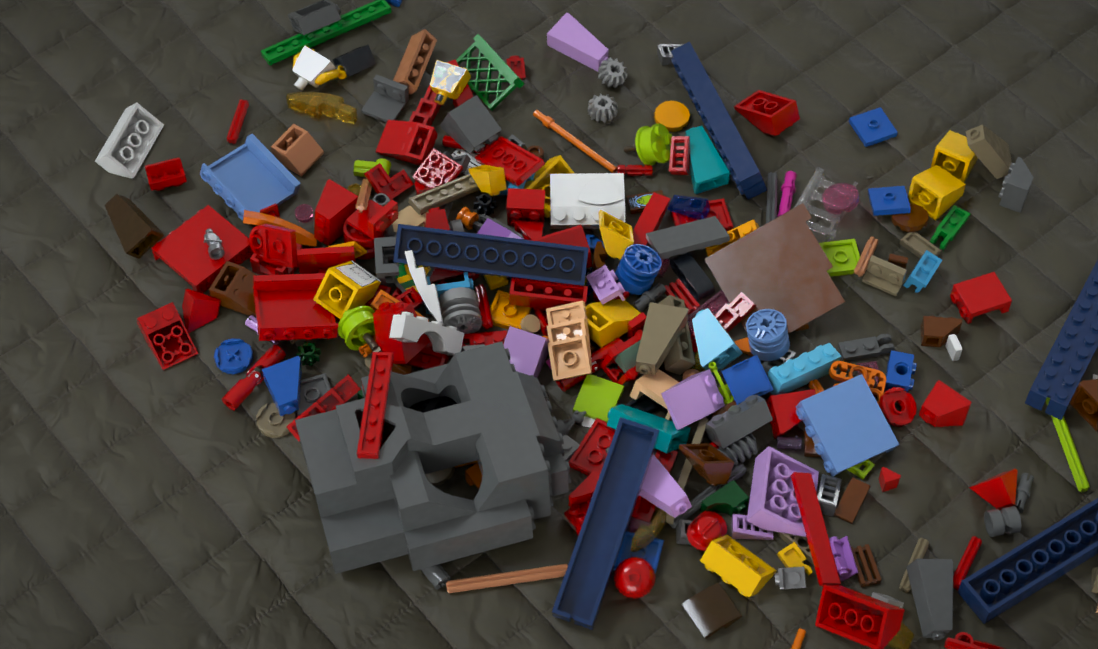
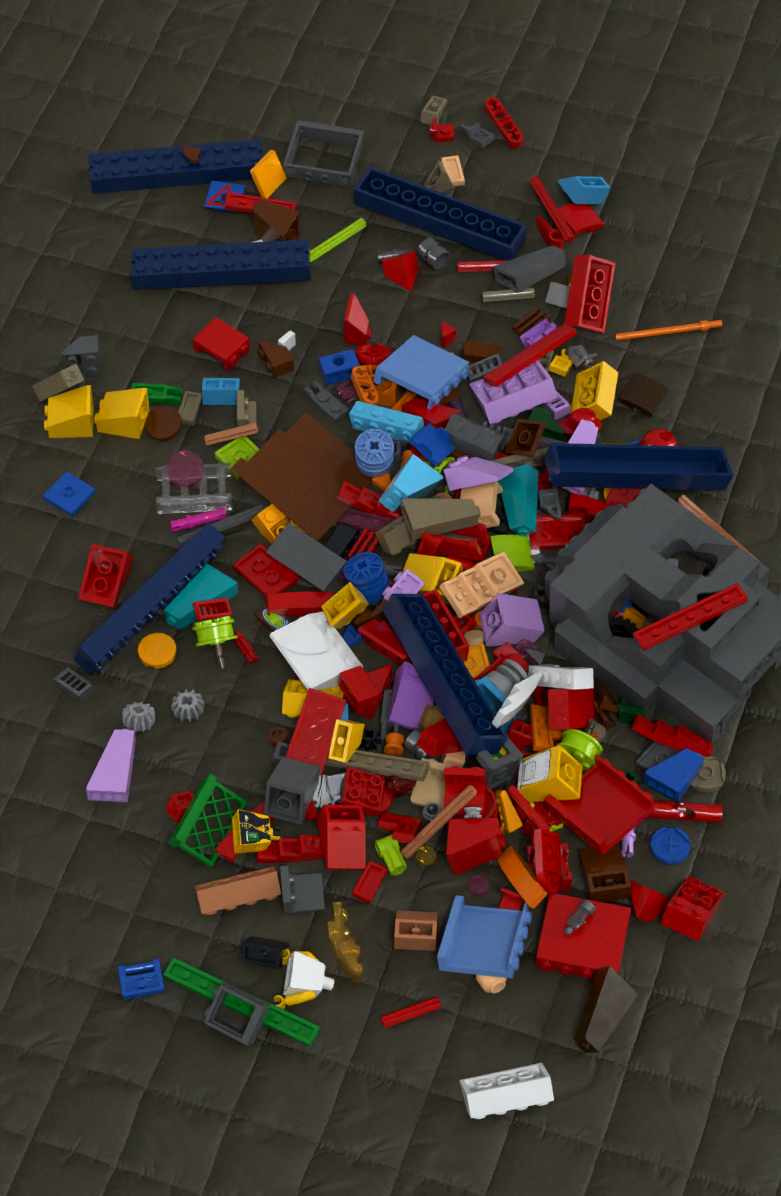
camera: 120 degrees left, 0 degrees up
red bracket [145,157,187,191] -> none
orange bar [533,110,617,173] -> none
clear blue slope [668,195,710,220] -> none
blue plate [868,186,911,216] -> none
reddish brown tile [888,253,908,269] -> none
none -> red tile [352,861,388,904]
none -> light grey bush [464,807,482,819]

